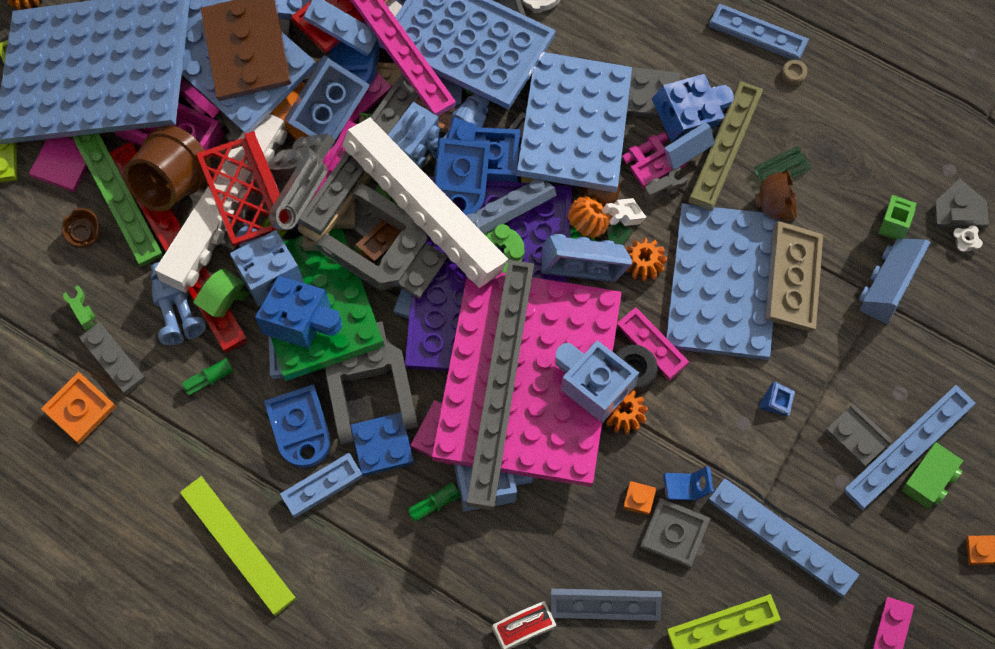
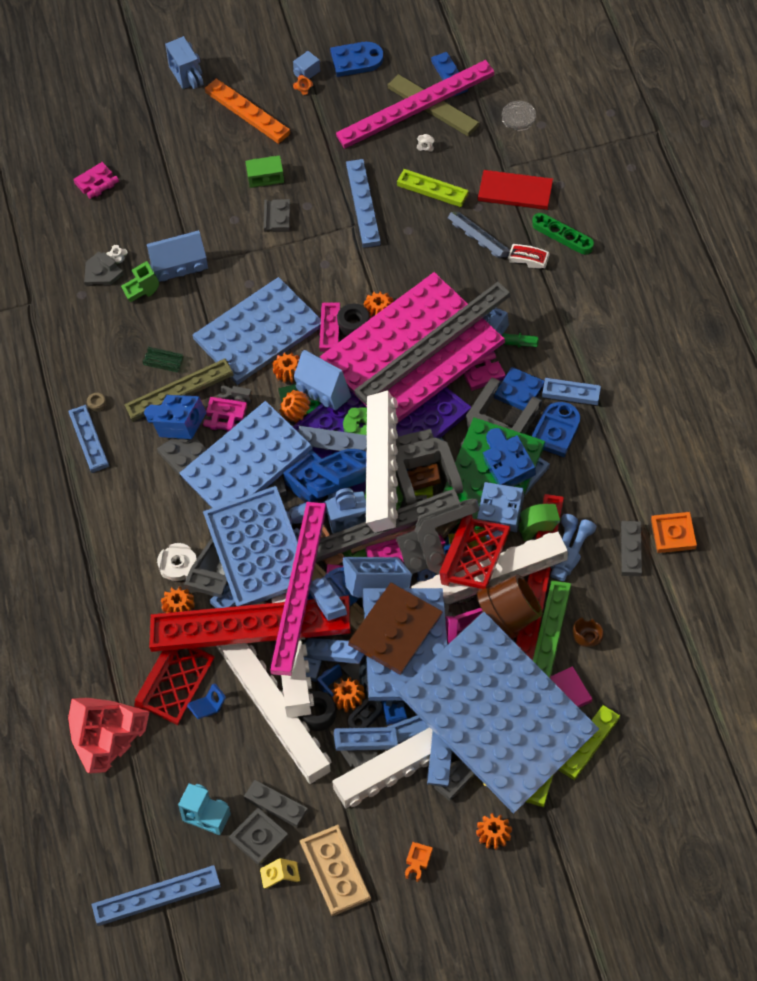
camera: 140 degrees left, 10 degrees down
bright green plate [63,286,96,331] -> none
lime tile [180,476,297,616] -> none
green axle [182,358,234,395] -> none
medium blue brick [555,340,639,423] -> none
white plate [601,198,647,226] -> none
orange plate [623,481,656,516] -> none
dark grey tile [640,498,711,569] -> none
blue bracket [663,467,714,501] -> none
medium blue tile [664,122,715,170] -> none
reddish brown cylinder [755,170,797,222] -> none
blue slope [759,382,795,416] -> none
dark tan plate [765,221,823,332] -> none
medium blue plate [843,385,976,510] -> none

